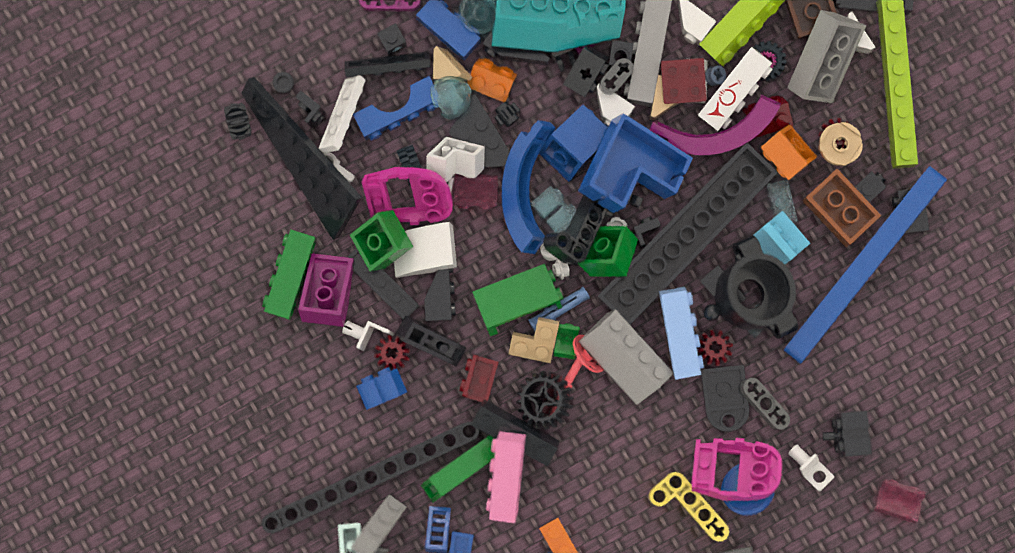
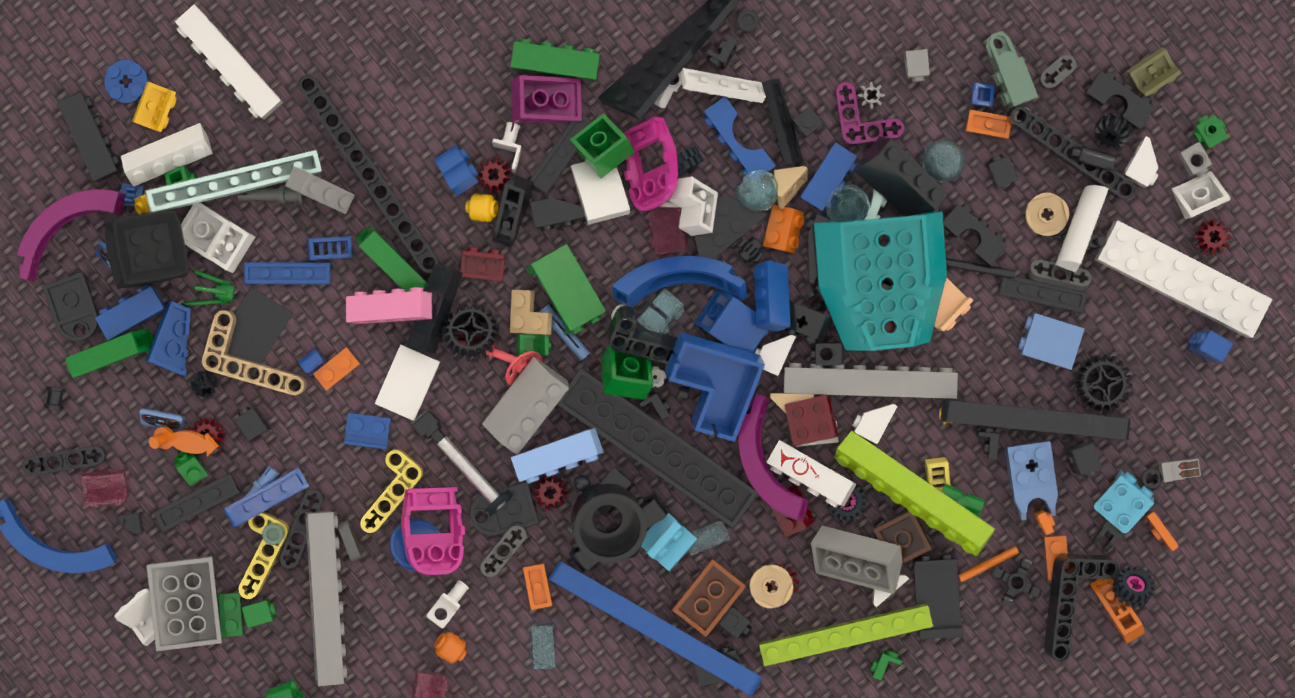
camera: 85 degrees right, 5 degrees up
white plate [552,259,569,280] -> none
dark grey beam [599,58,633,95] -> none
sand blue bush [705,65,726,86] -> none
orange brick [761,125,817,180] -> none
black brick [822,411,872,457] -> none
none -> blue plate [344,413,391,449]
none -> white tile [375,345,440,421]
none -> piece [411,409,513,517]
none -> orange head [434,632,467,664]
none -> yellow head [465,193,499,222]
none -> orange plate [523,563,552,610]
none -> clear light blue tile [531,625,556,670]
none -> blue brick [754,260,790,332]
none -> green bracket [870,650,903,680]

